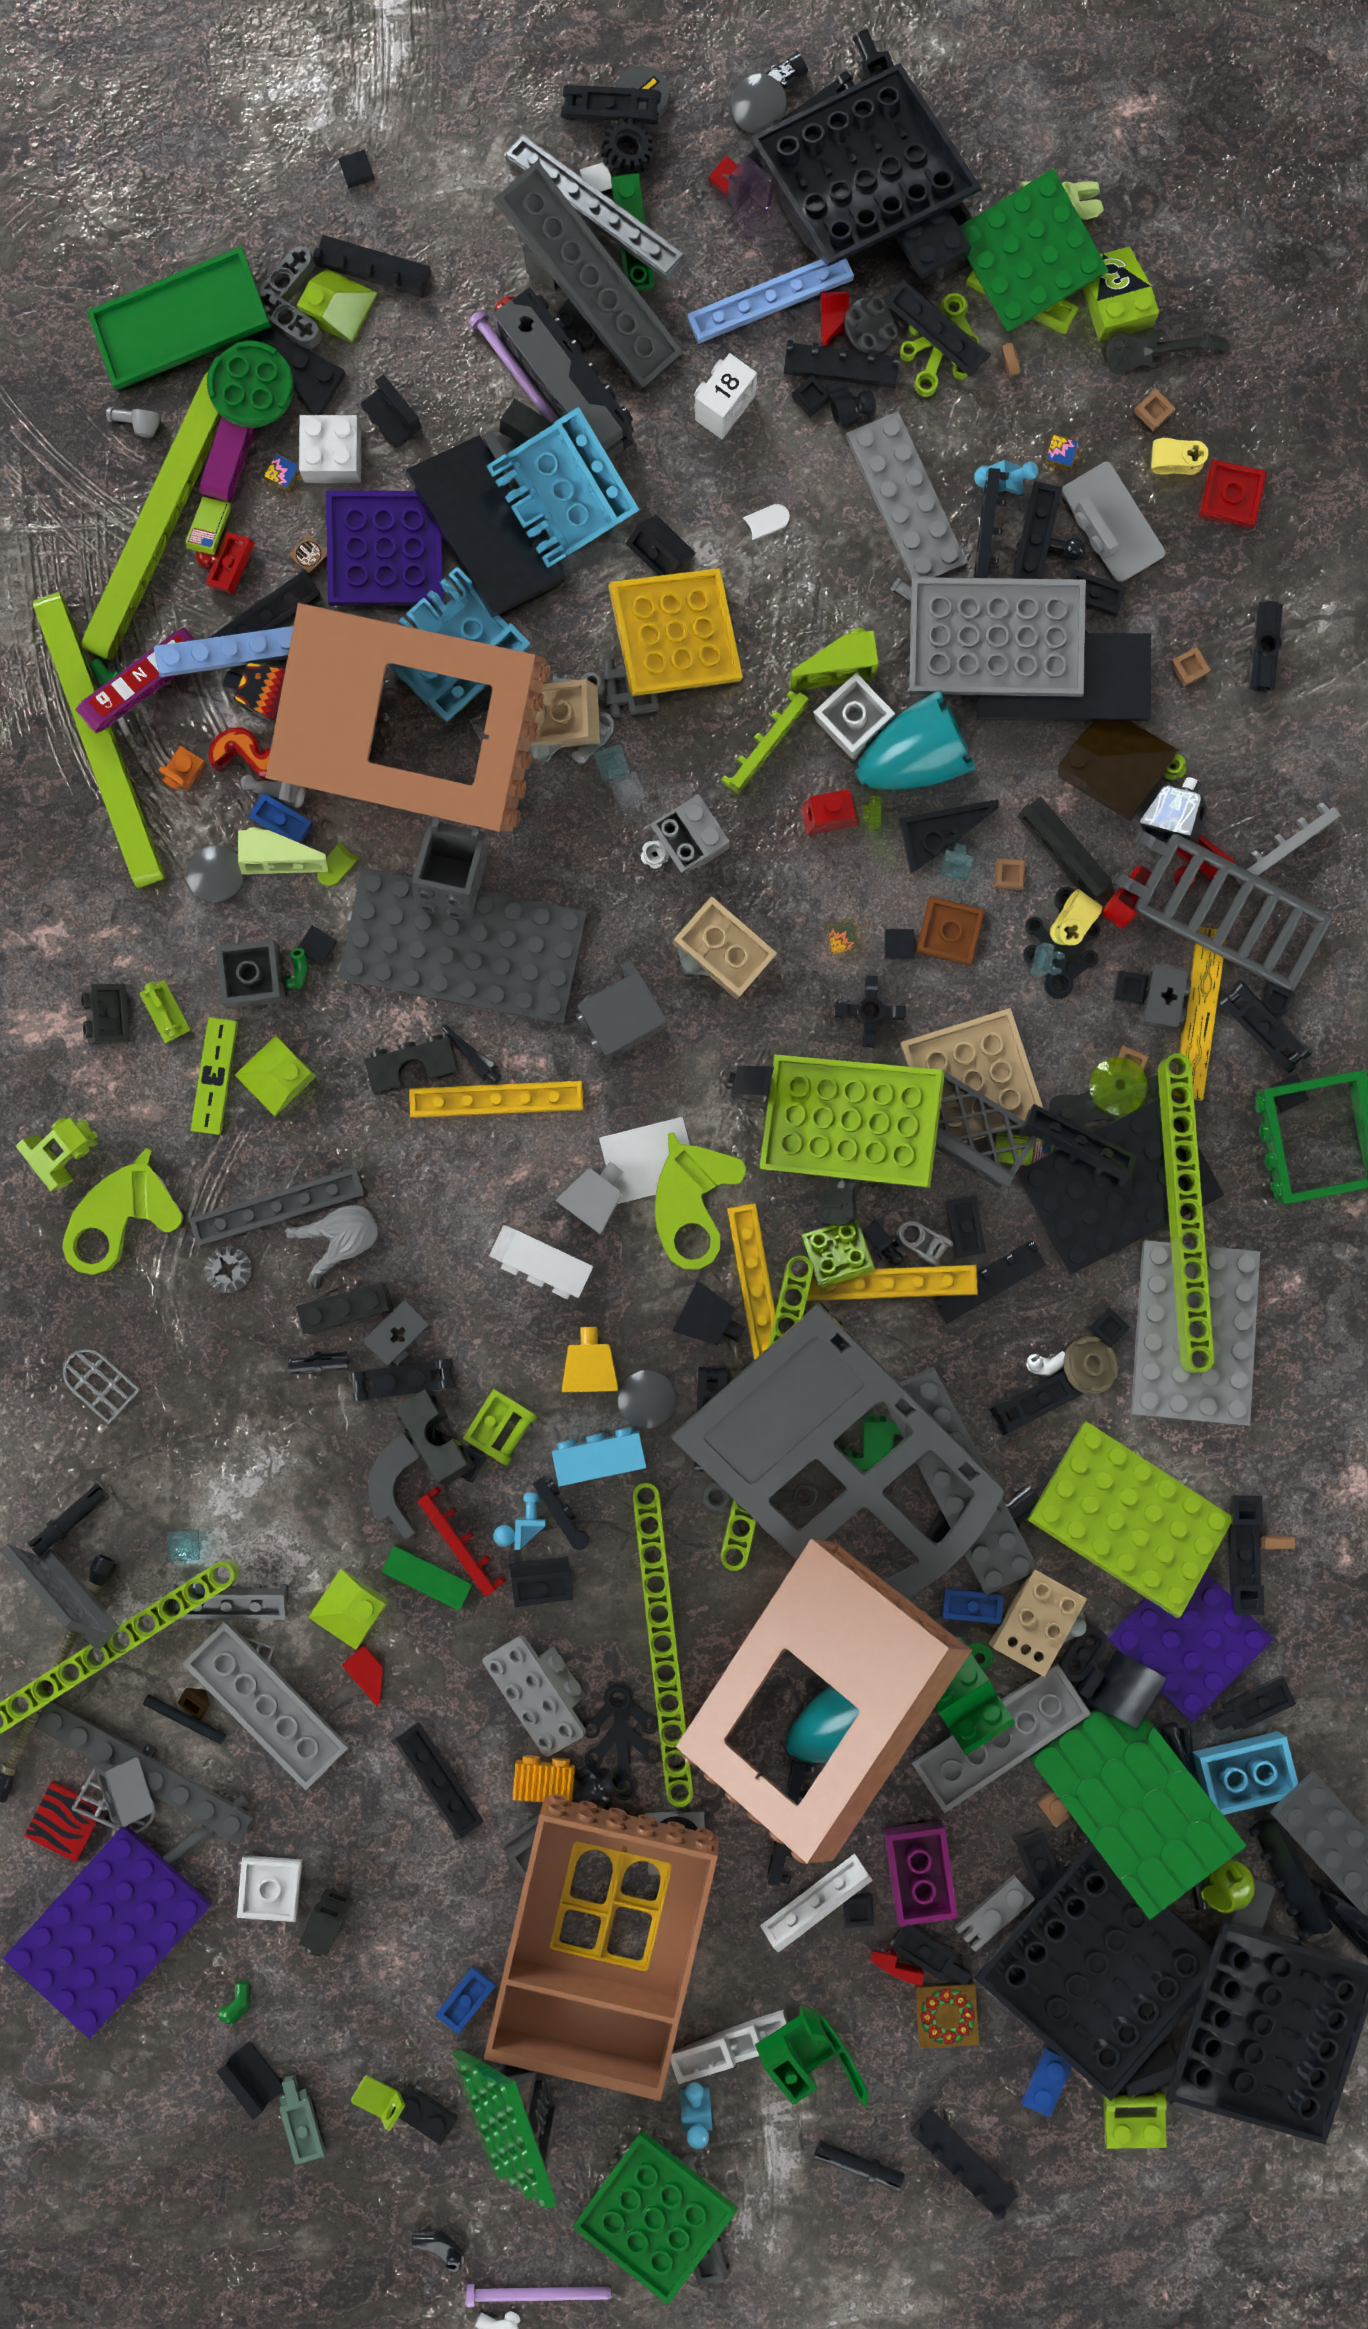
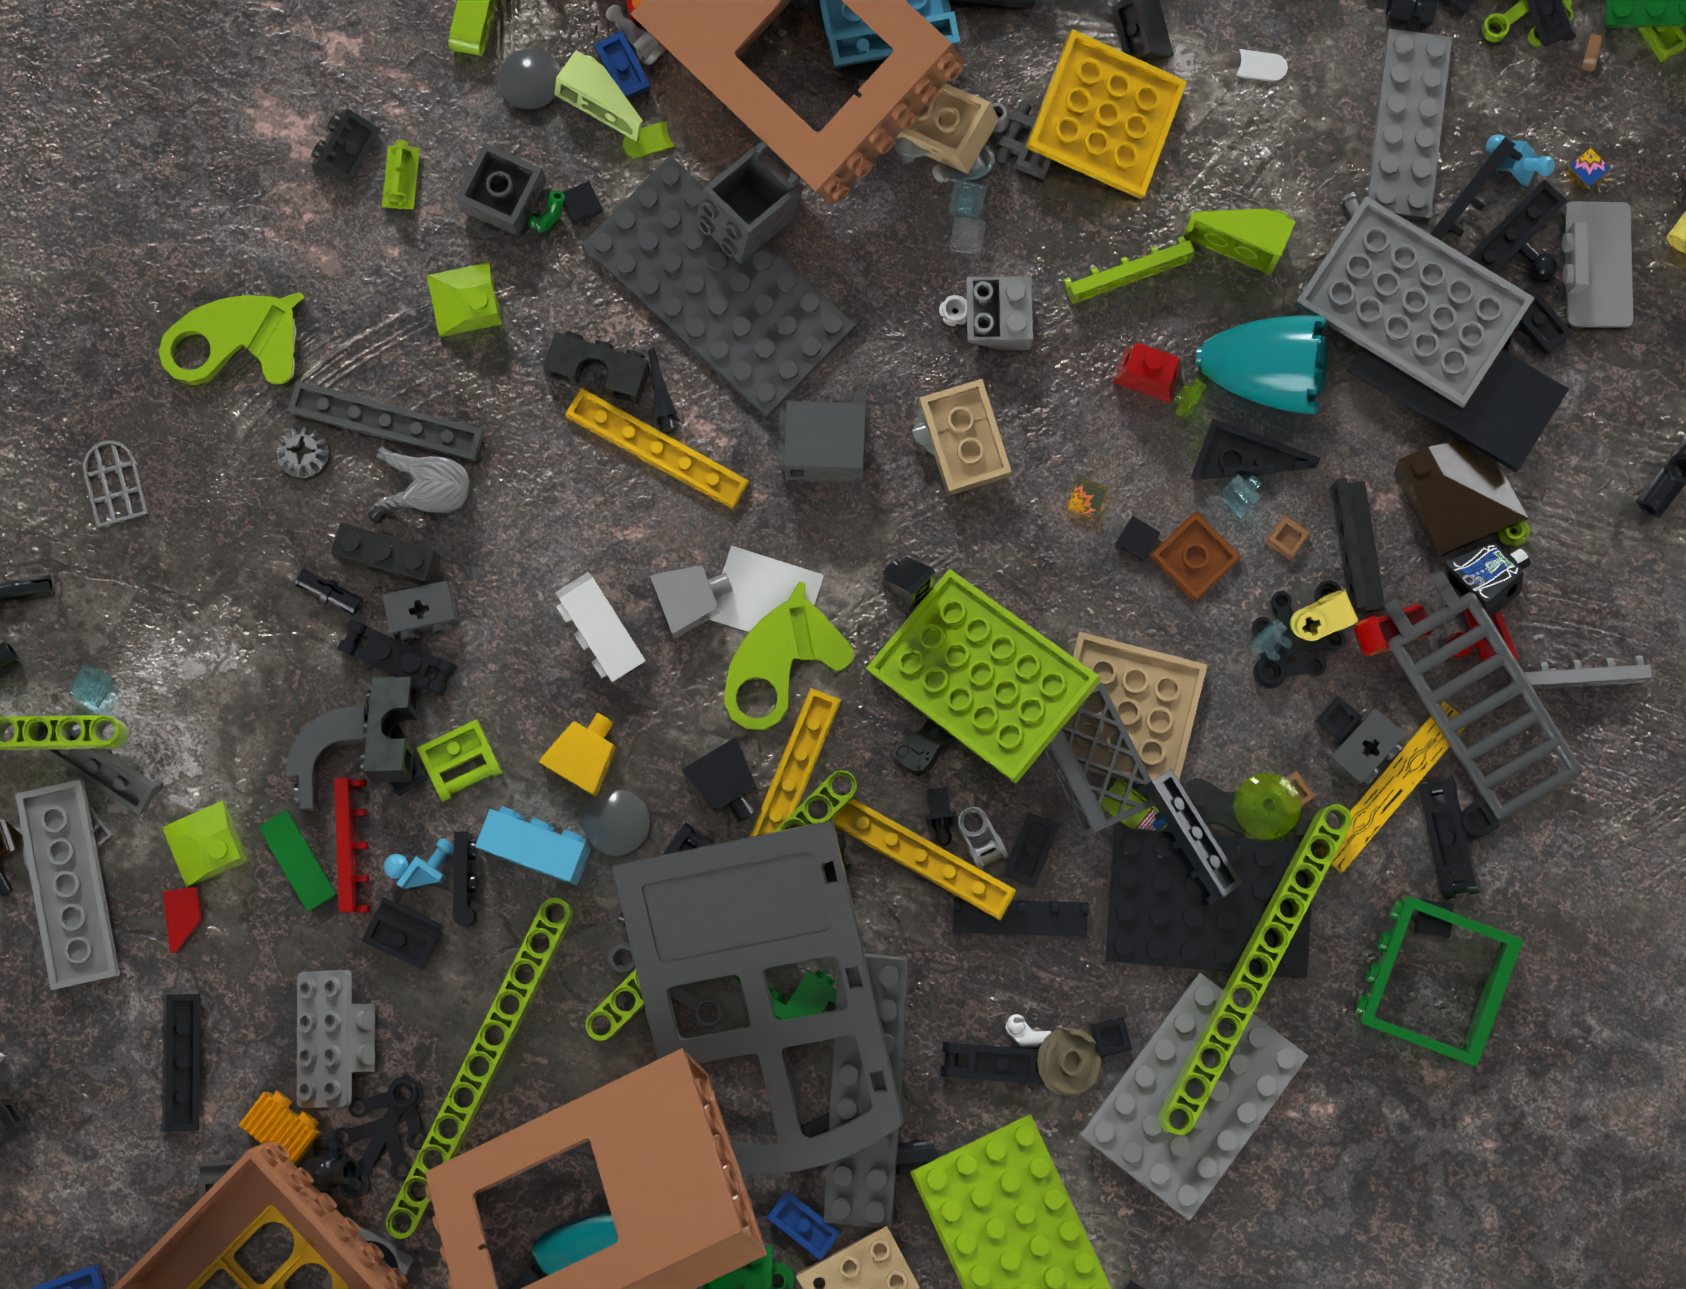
camera: 35 degrees right, 5 degrees down
lime tile [15,1117,98,1192] -> none
lime tile [190,1017,238,1136] -> none
lime tile [802,1218,875,1289] -> none
white brick [814,673,896,761] -> none
black pin [835,976,906,1048] -> none
medium nougat plate [1170,647,1211,687] -> none

